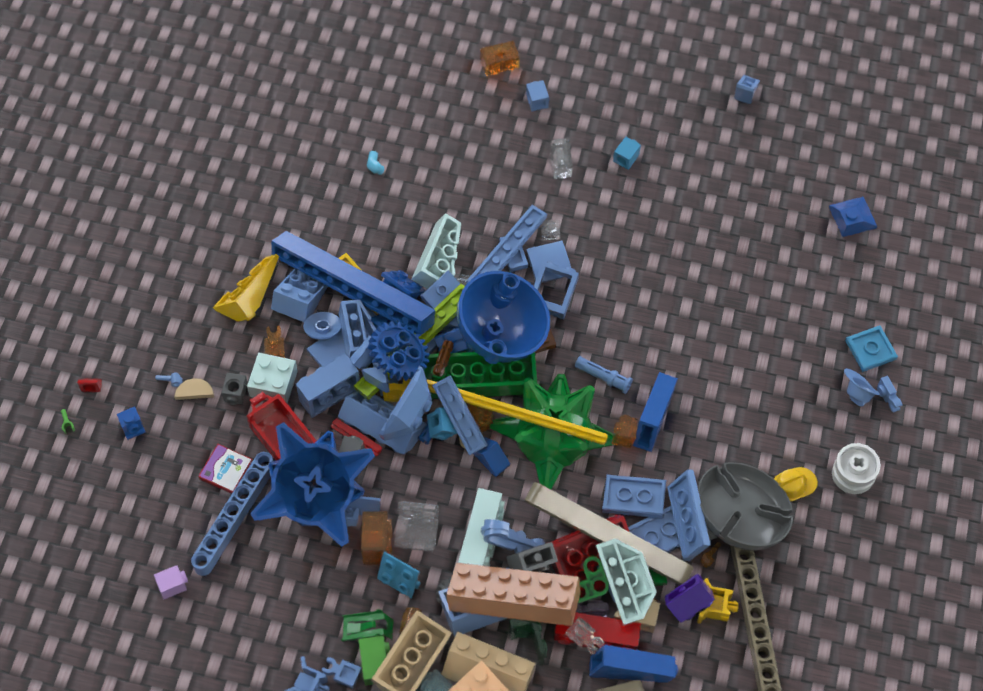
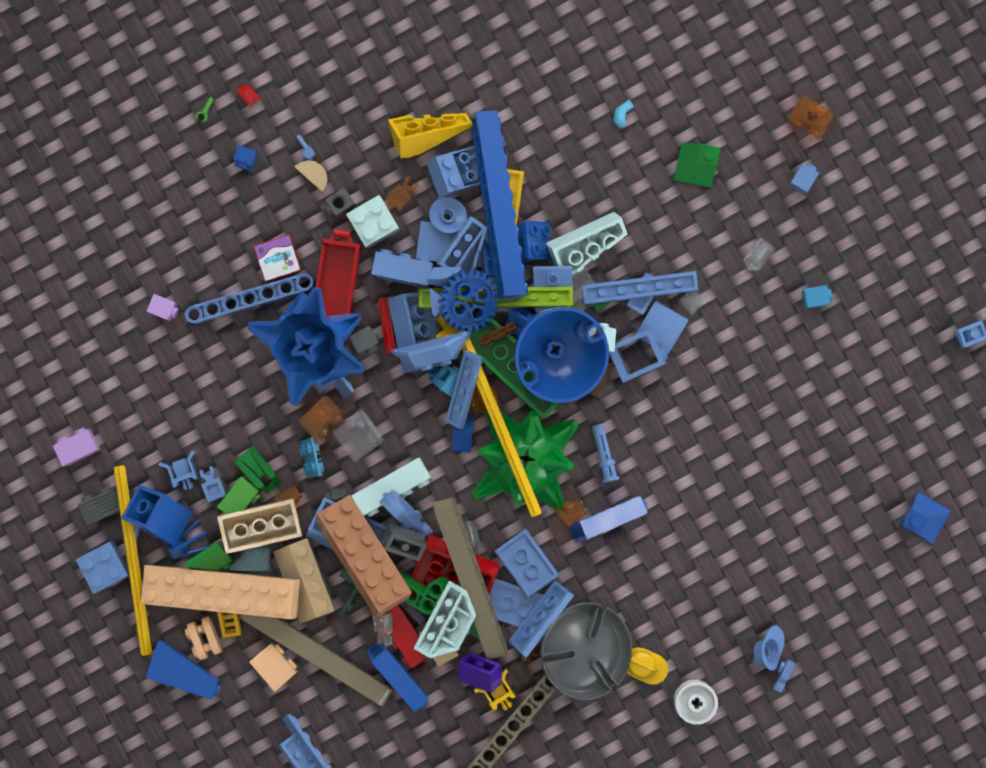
camera: 50 degrees right, 25 degrees up
dark azure tile [845,325,898,372] -> none
none -> green slope [674,143,721,188]

